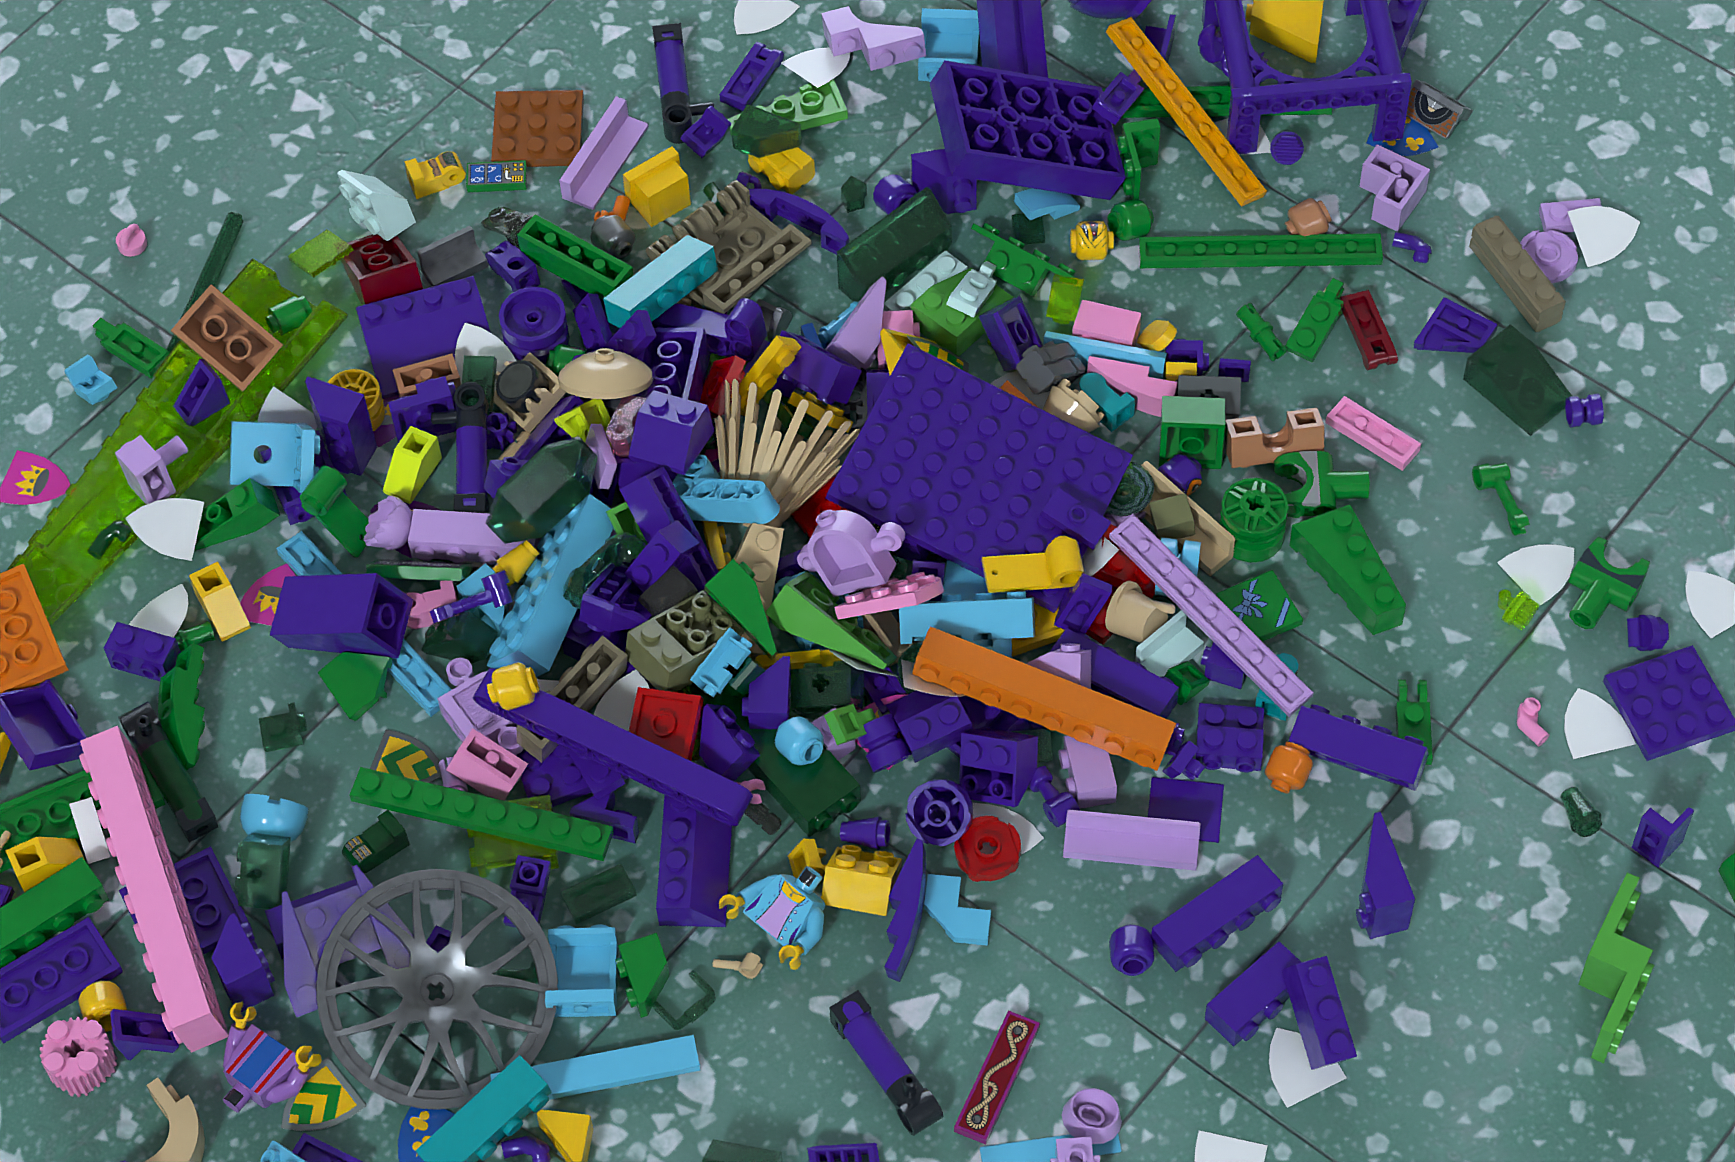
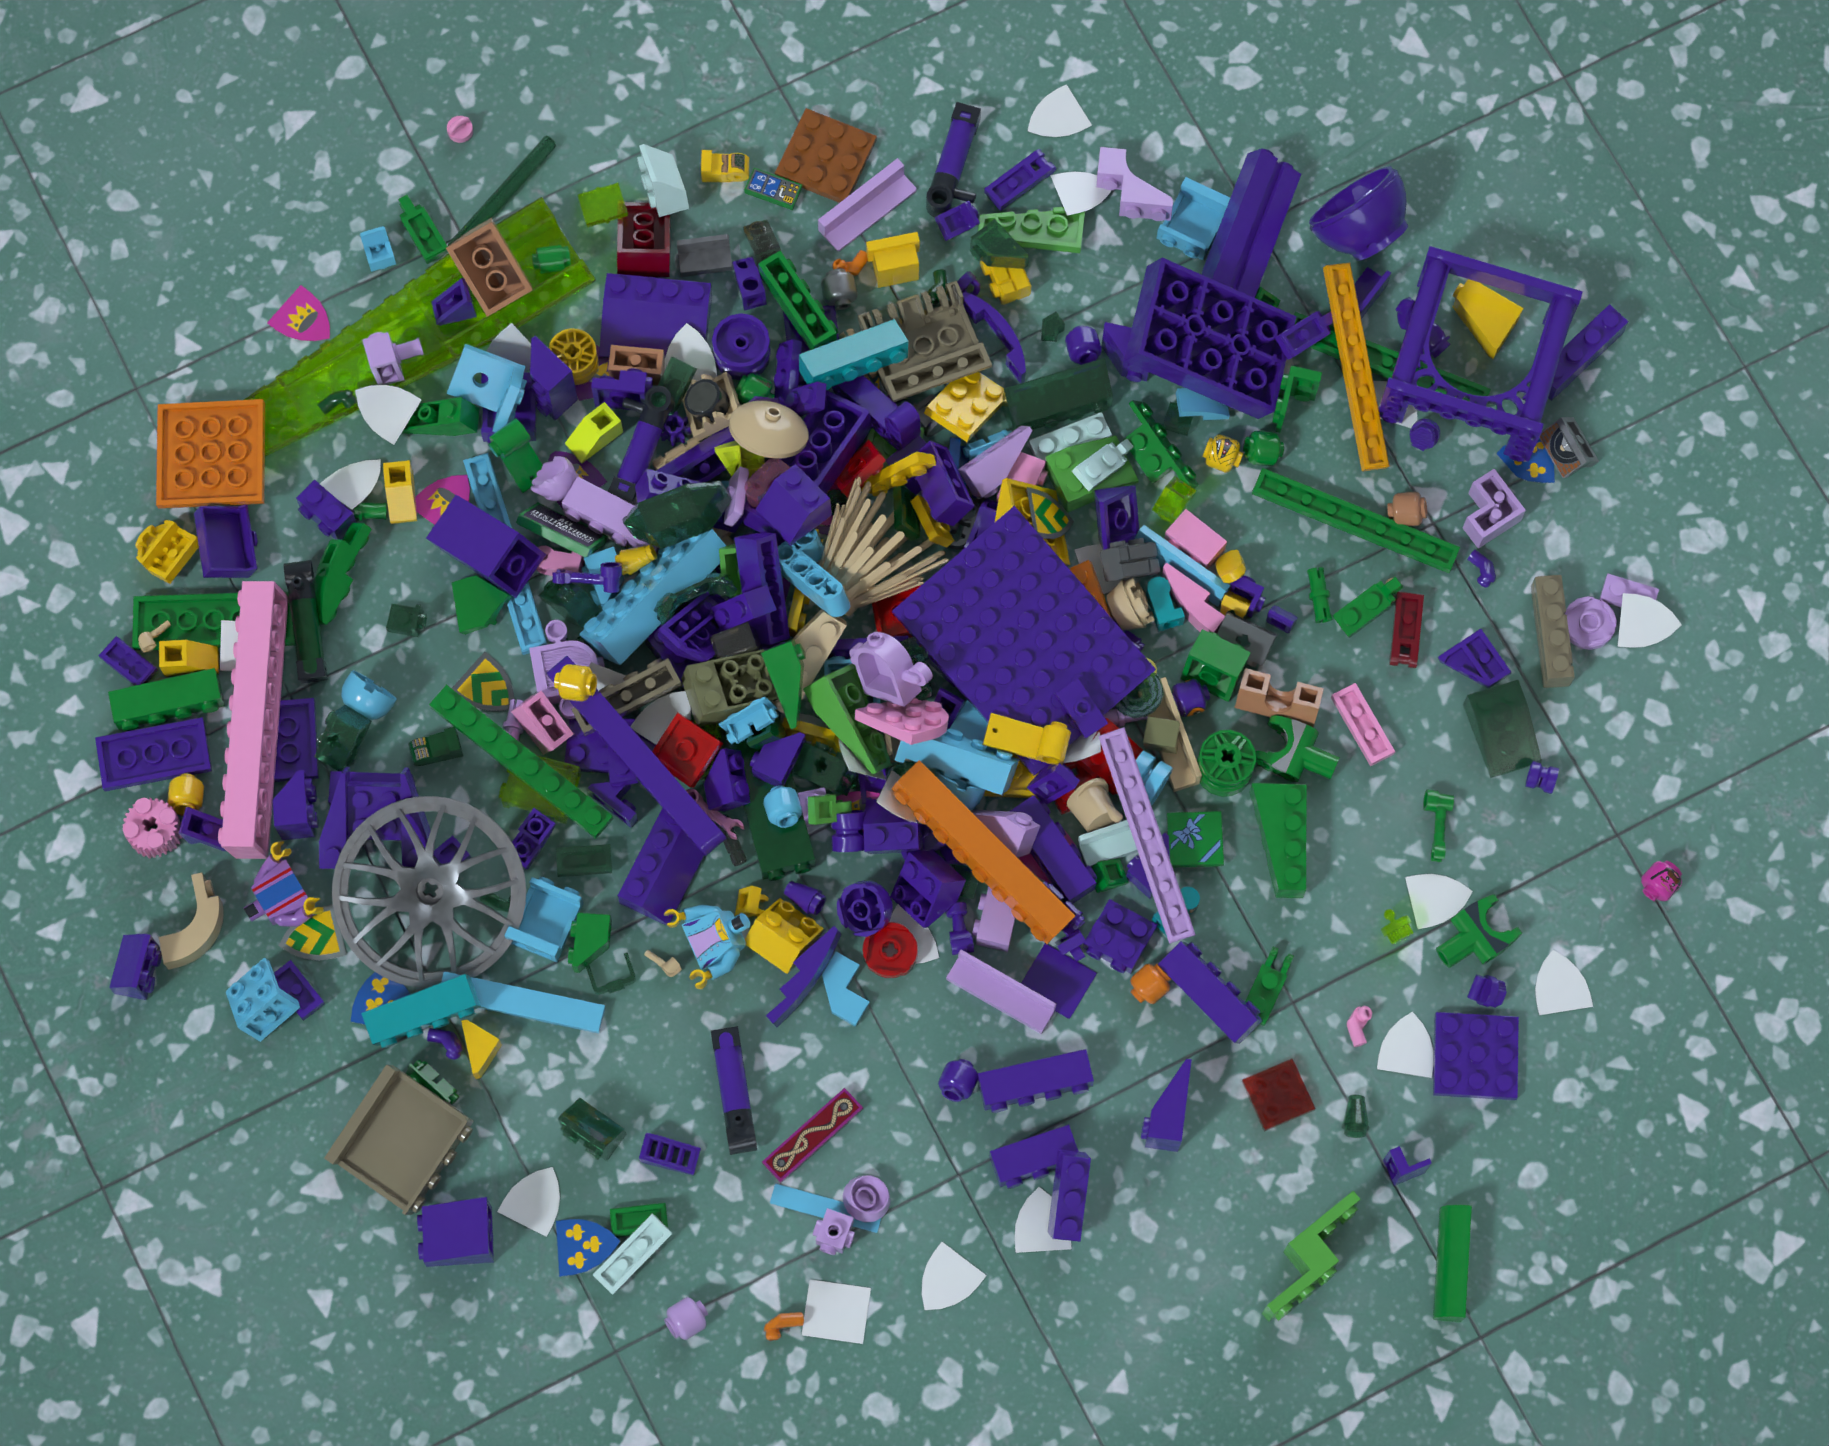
camera: 20 degrees right, 15 degrees up
none -> yellow plate [924,372,1010,442]
none -> clear red tile [1241,1058,1316,1132]

